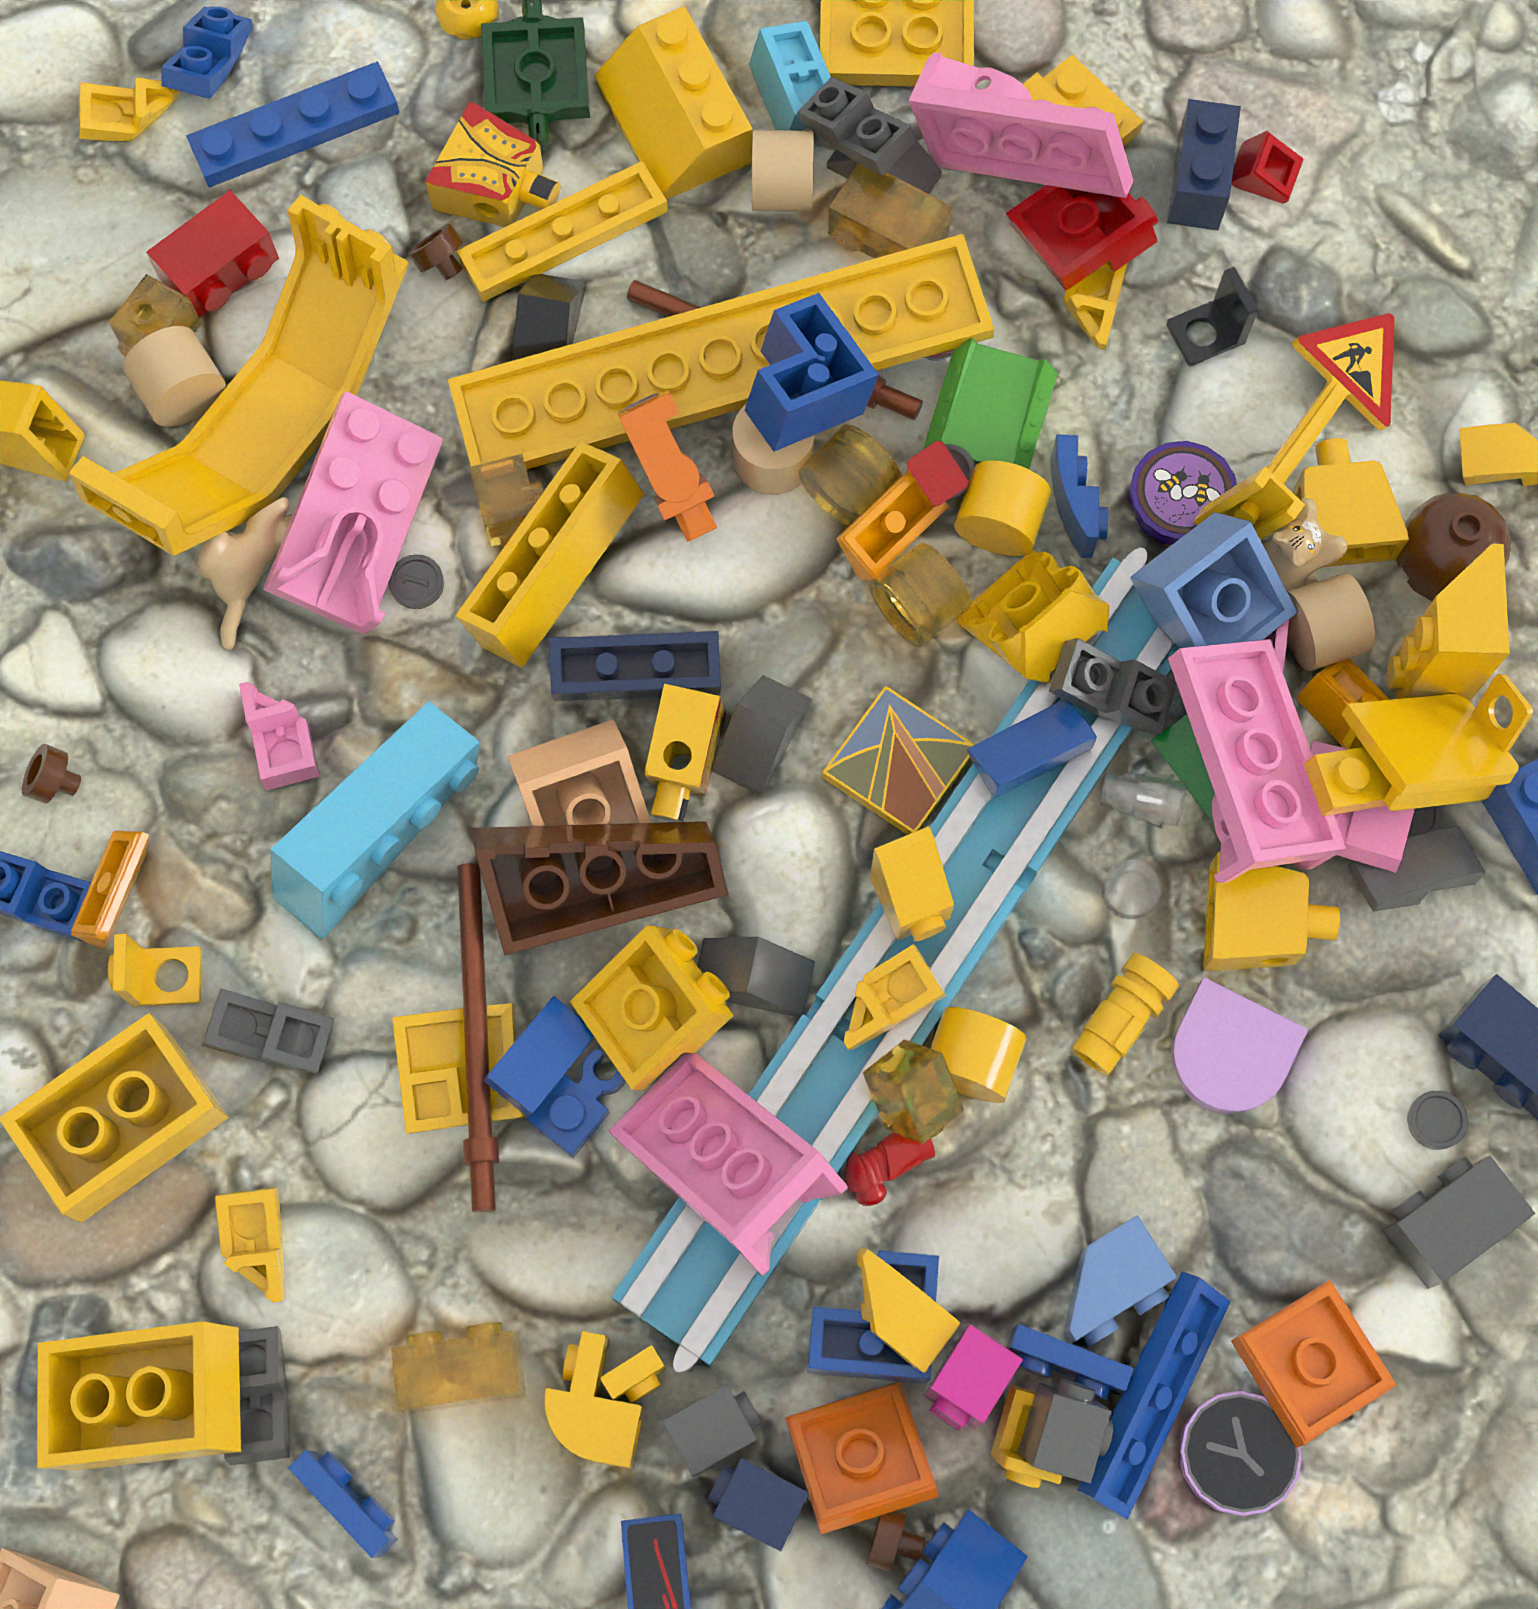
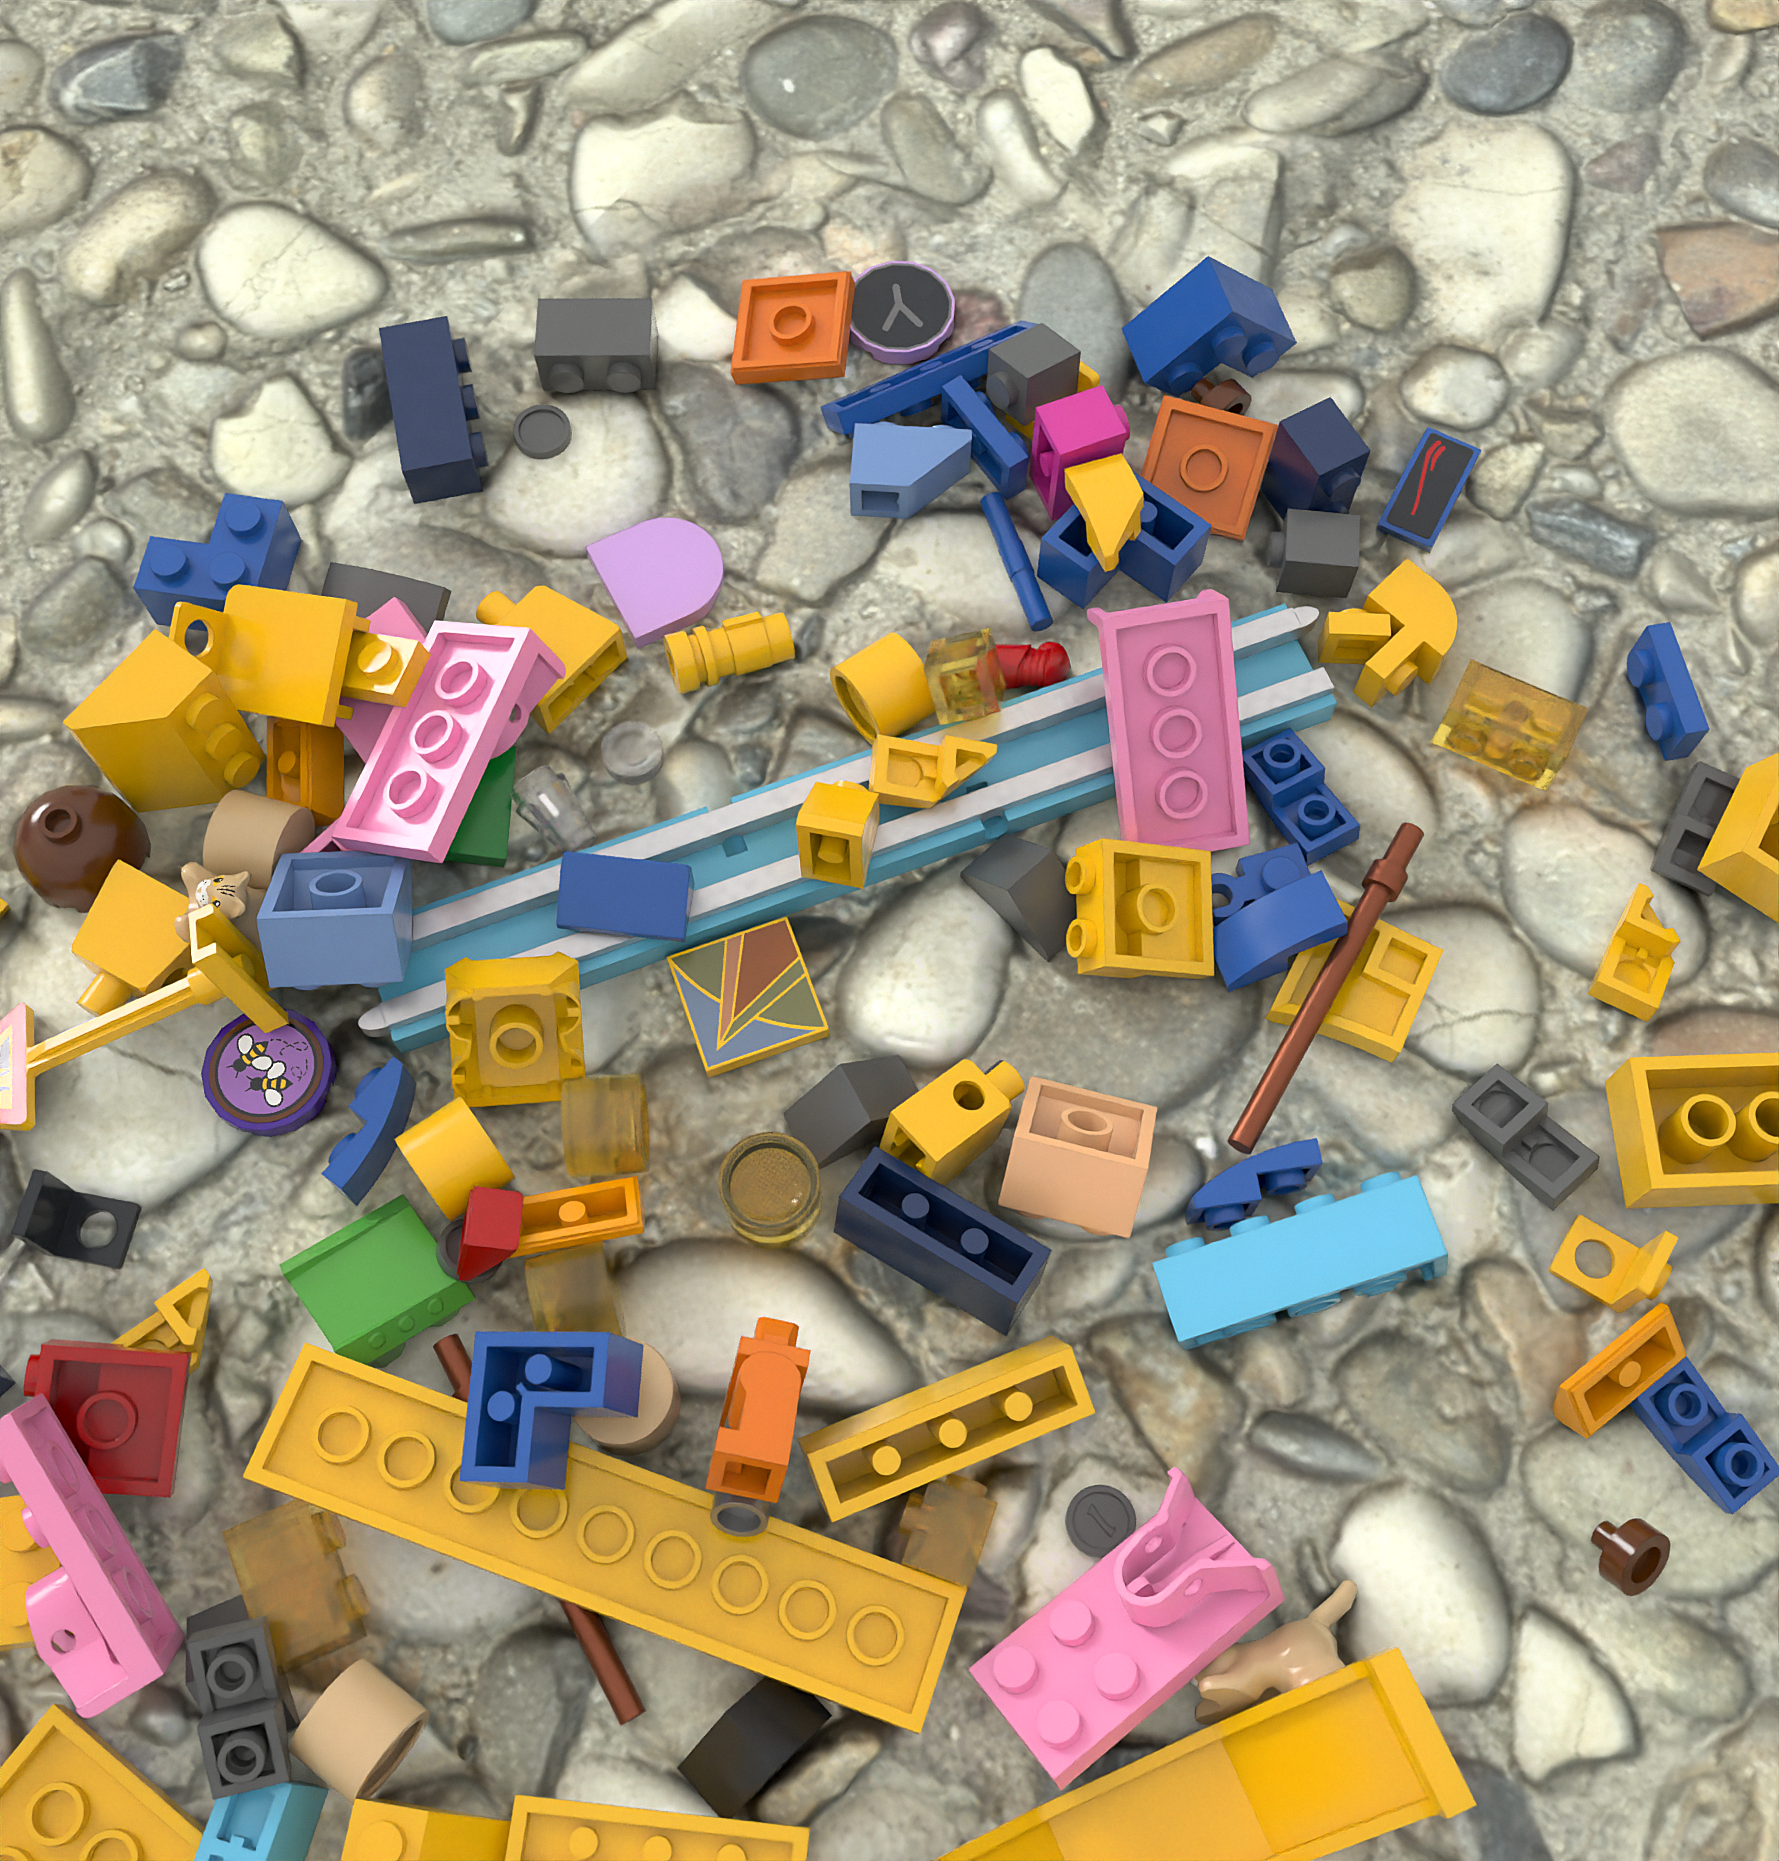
camera: 145 degrees left, 5 degrees down
bright pink slope [239,682,320,791] -> none
reddish brown wedge [471,821,728,956] -> none
dark grey slope [1049,638,1177,735] -> none
none -> clear yellow piece [718,1132,823,1249]
none -> blue piece [980,492,1053,632]
none -> blue slope [1184,1138,1323,1231]
none -> blue slope [1242,728,1360,866]

